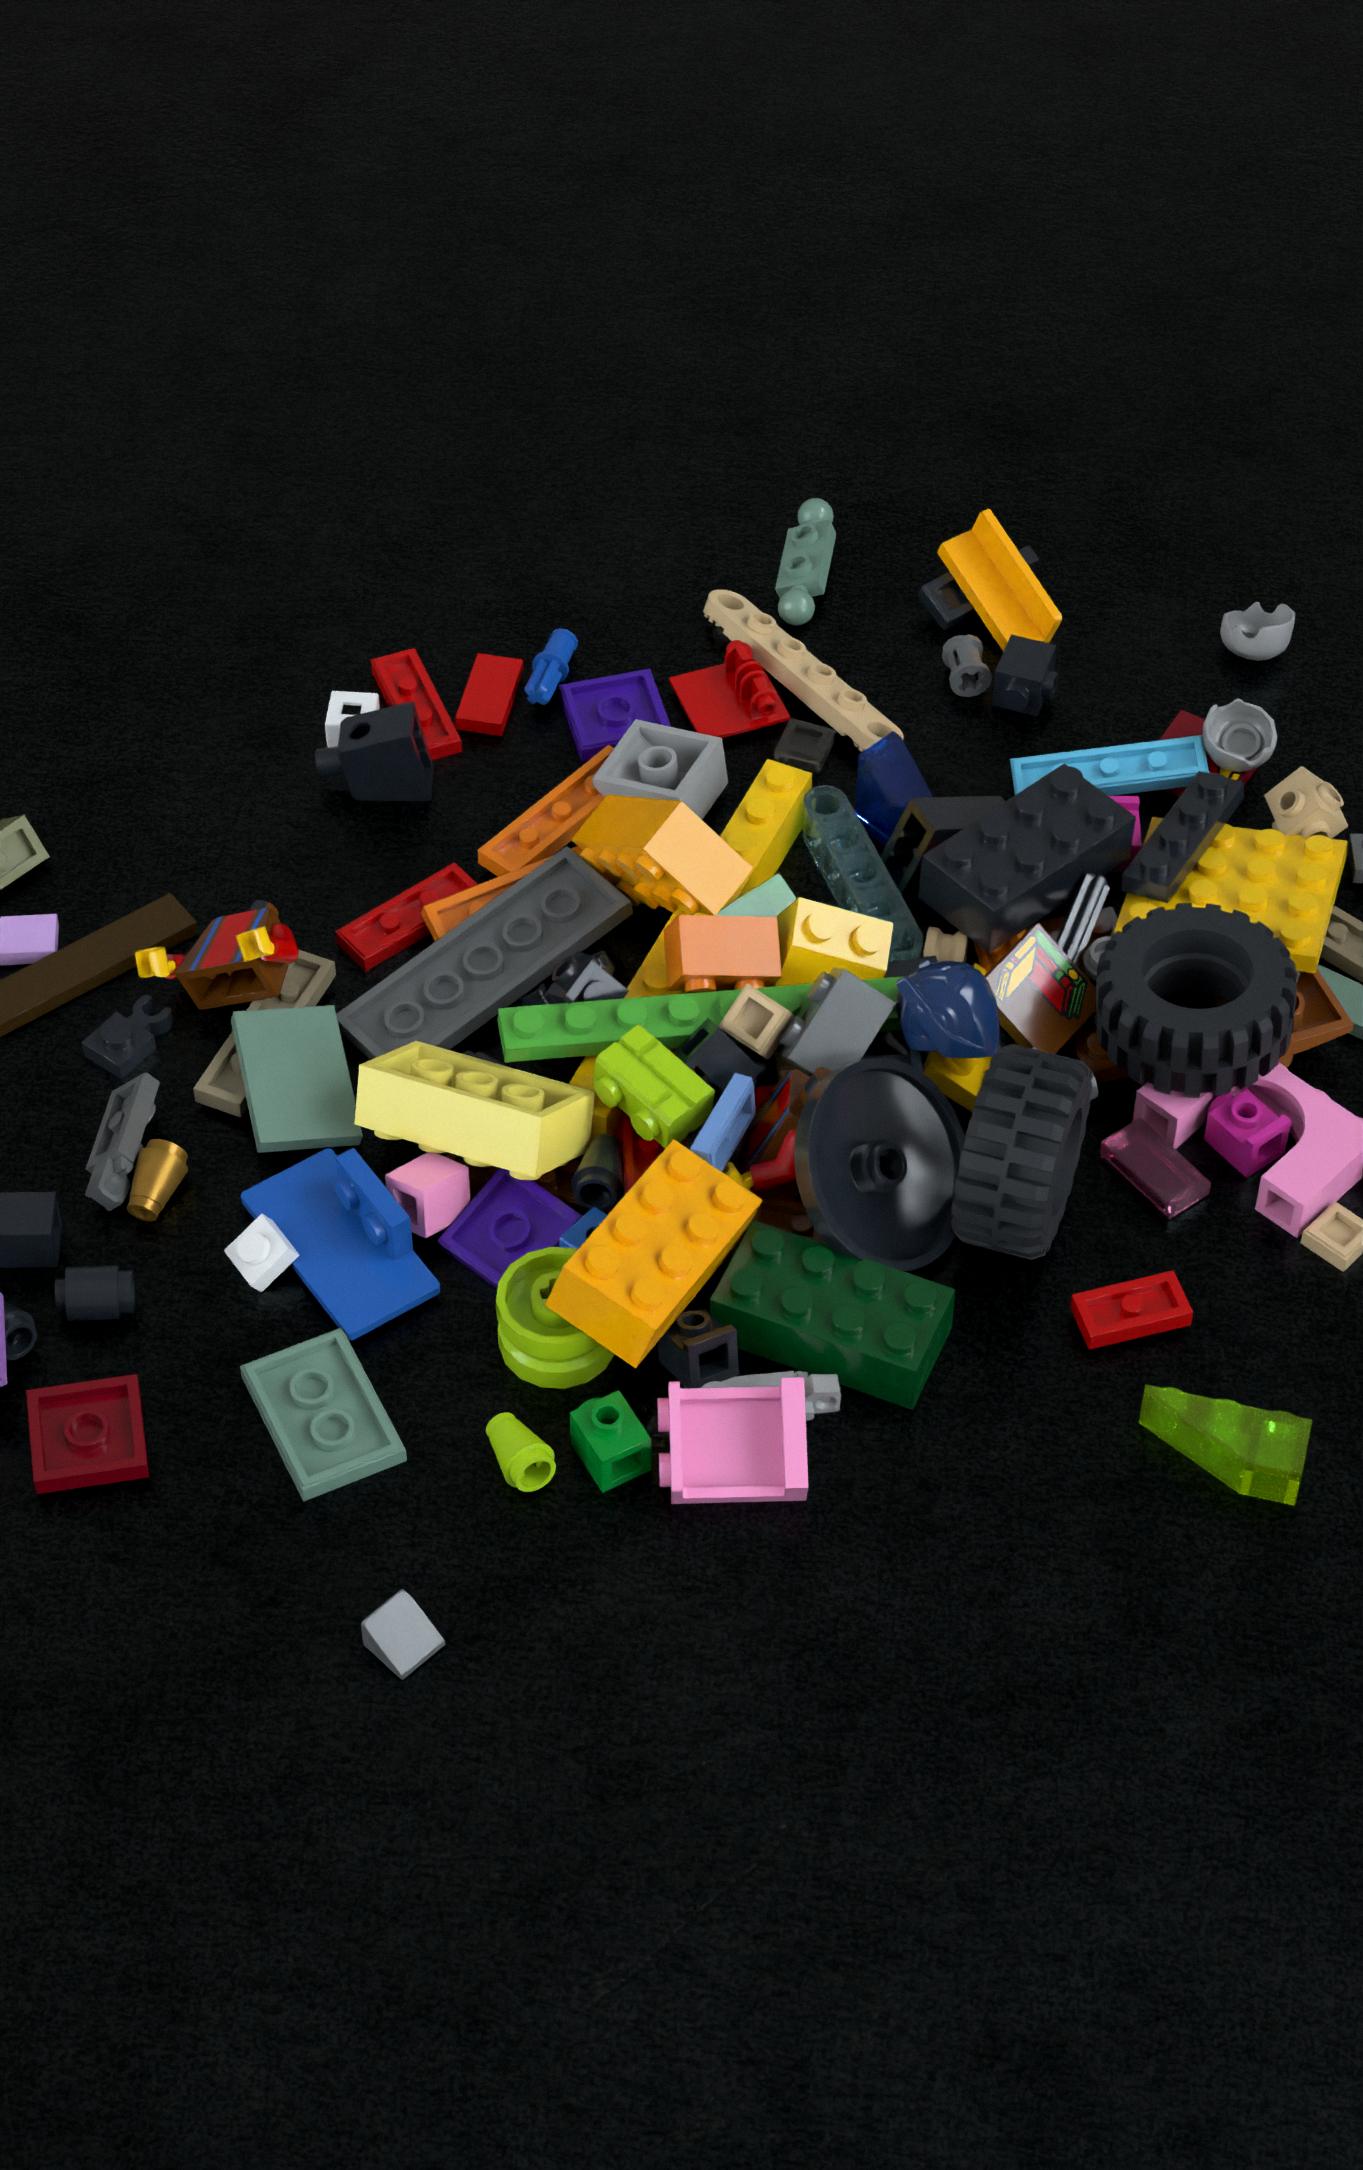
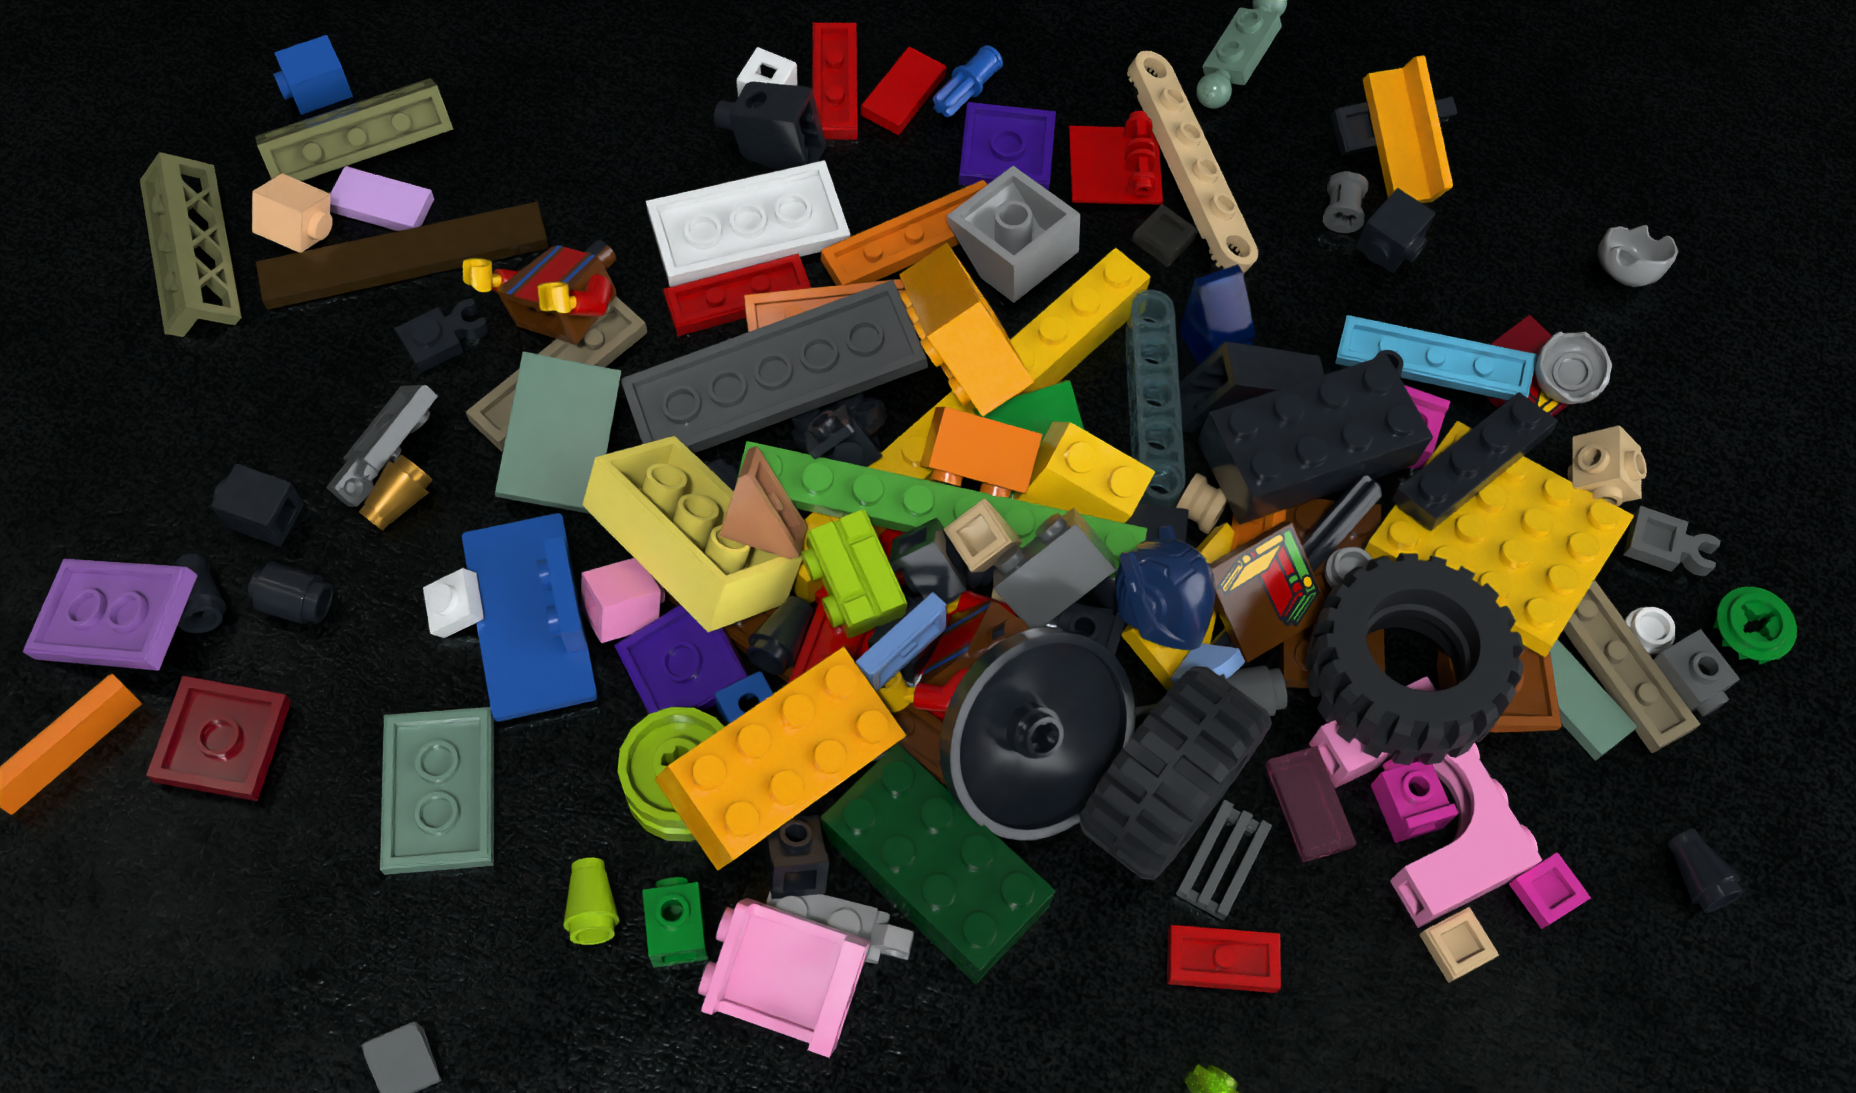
camera: 15 degrees right, 15 degrees up
none -> white plate [646,160,850,287]
none -> nougat slope [719,446,807,559]
none -> dark grey tile [1175,800,1272,921]

